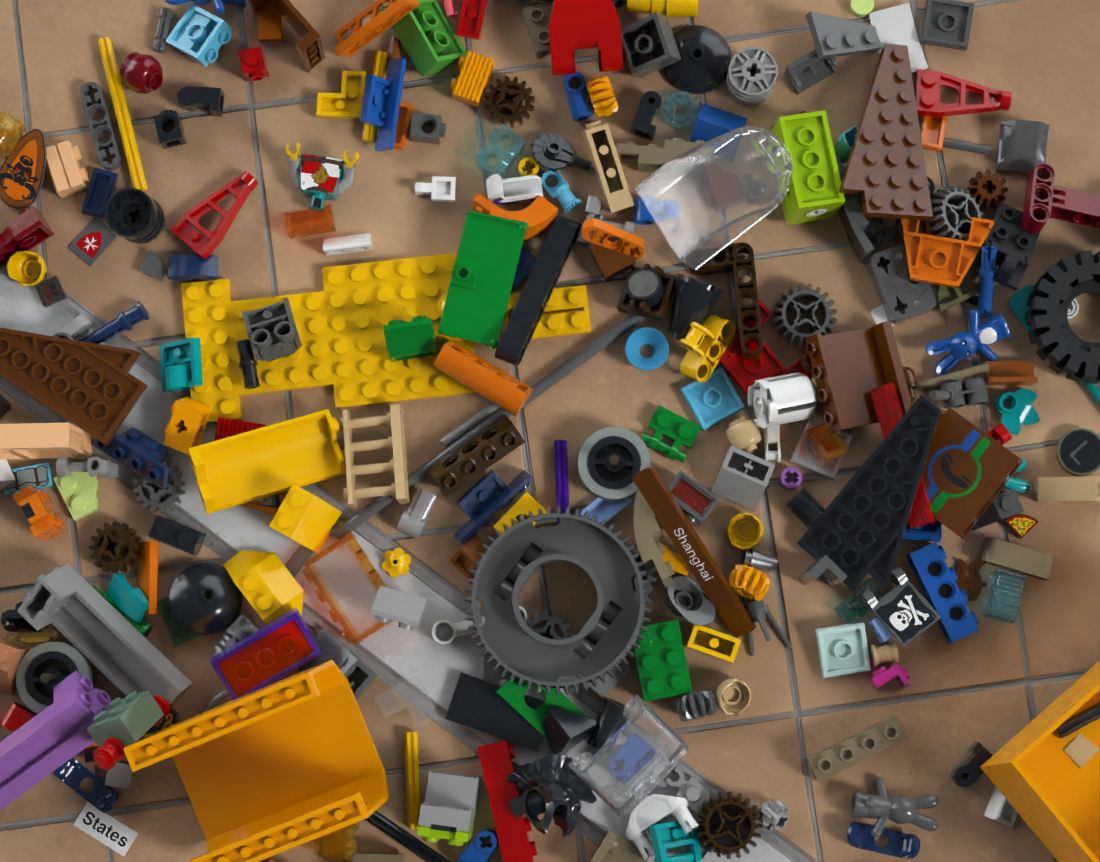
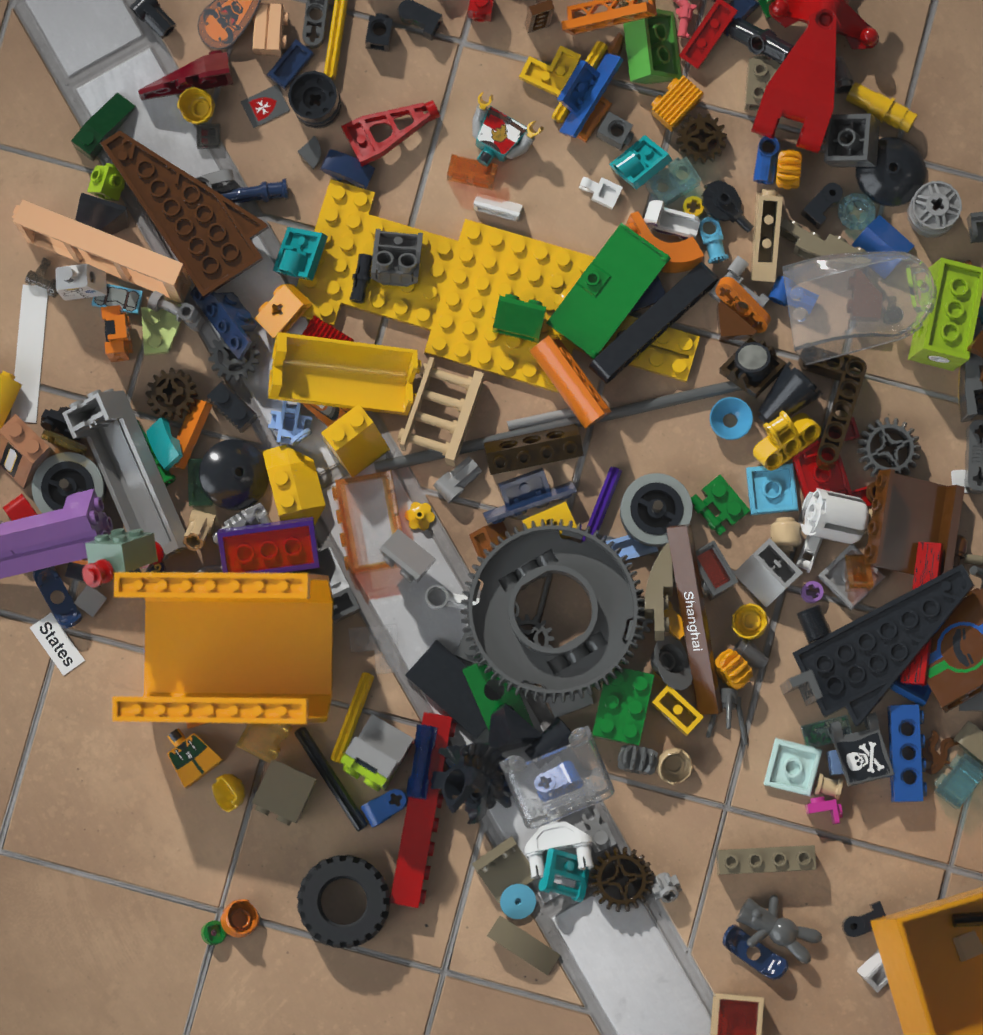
camera: 15 degrees right, 0 degrees up
none -> tan piece [183,509,216,551]
none -> light blue piece [268,401,312,447]
none -> clear blue axle [406,724,438,800]
none -> teal plate [609,135,672,190]

